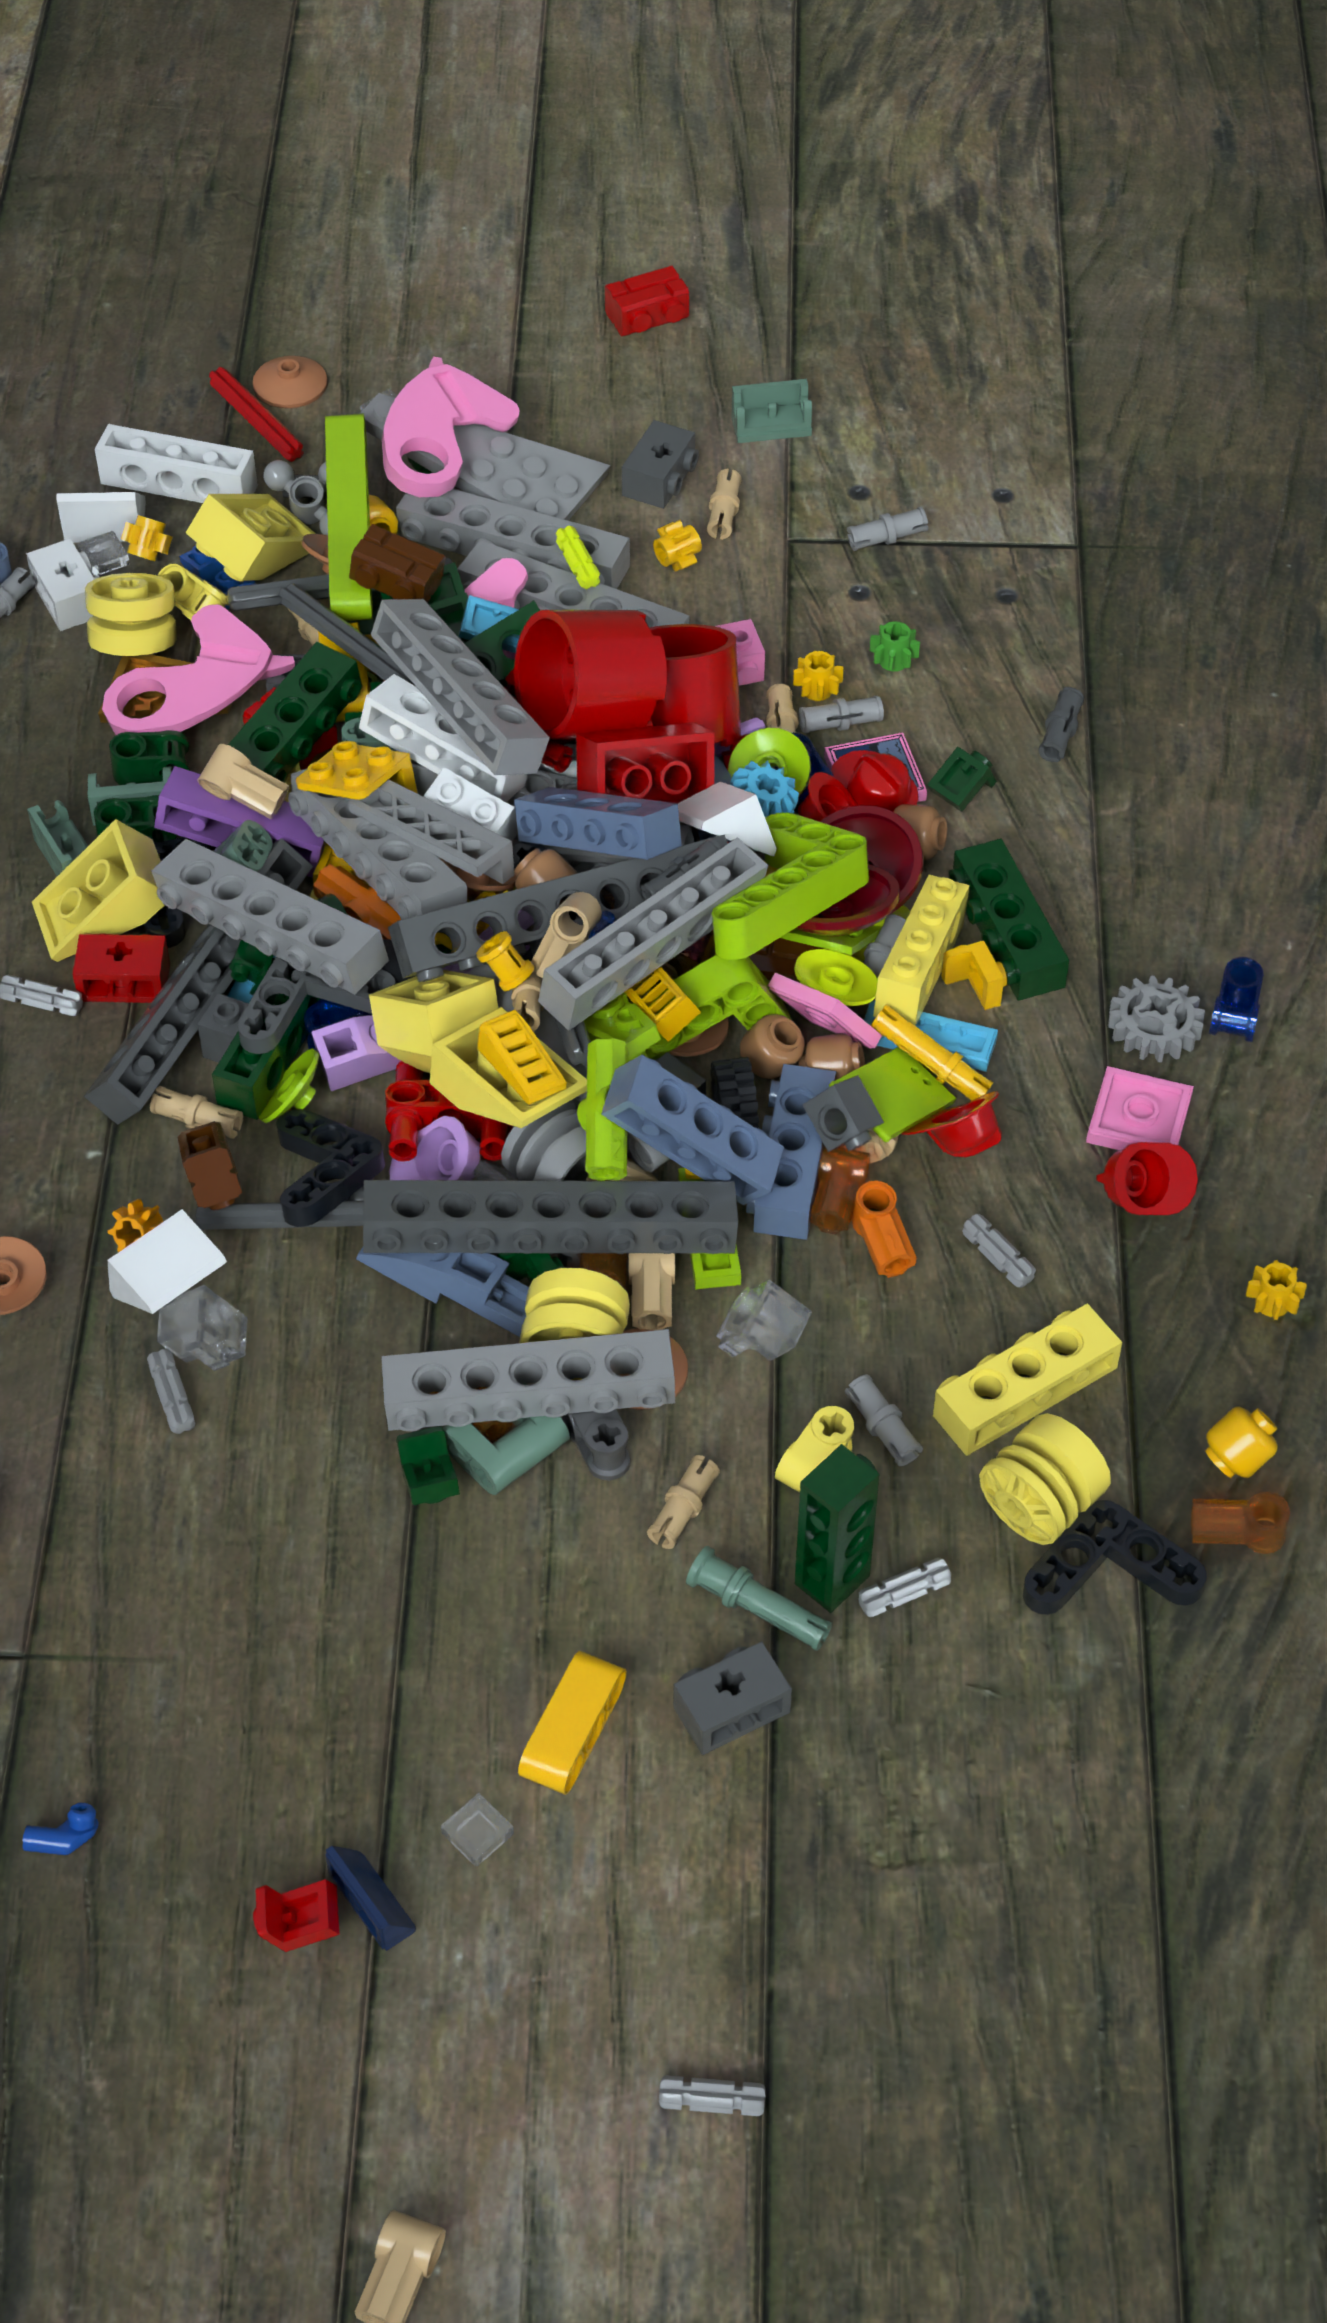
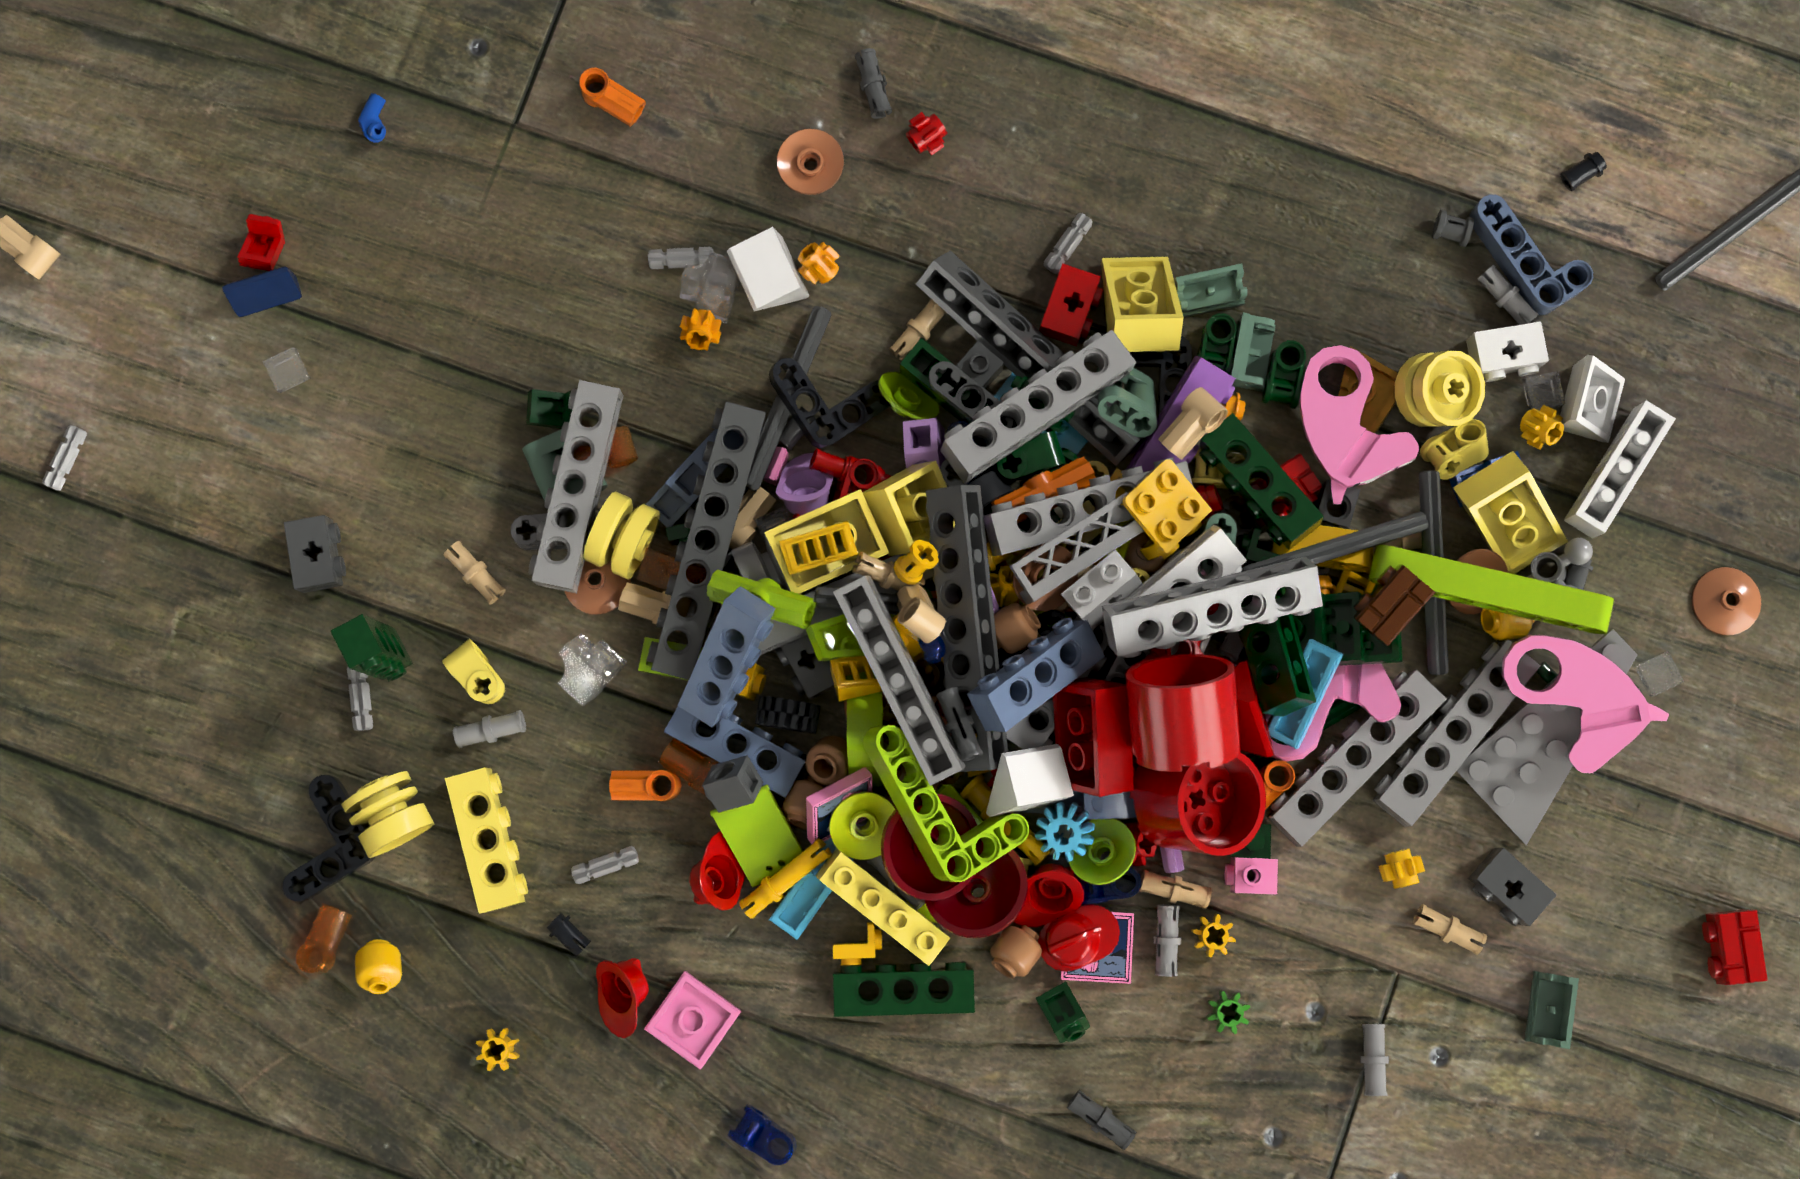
camera: 110 degrees right, 30 degrees up
reddish brown brick [177,1121,242,1210] -> none
red axle [209,367,304,462] -> none
yellow beam [518,1650,627,1795] -> none
neon yellow axle [556,525,600,589] -> none
sand green pin [686,1546,832,1651] -> none
light grey gear [1108,976,1205,1062] -> none
none -> black pin [547,913,591,958]
none -> light orange gear [680,308,722,351]

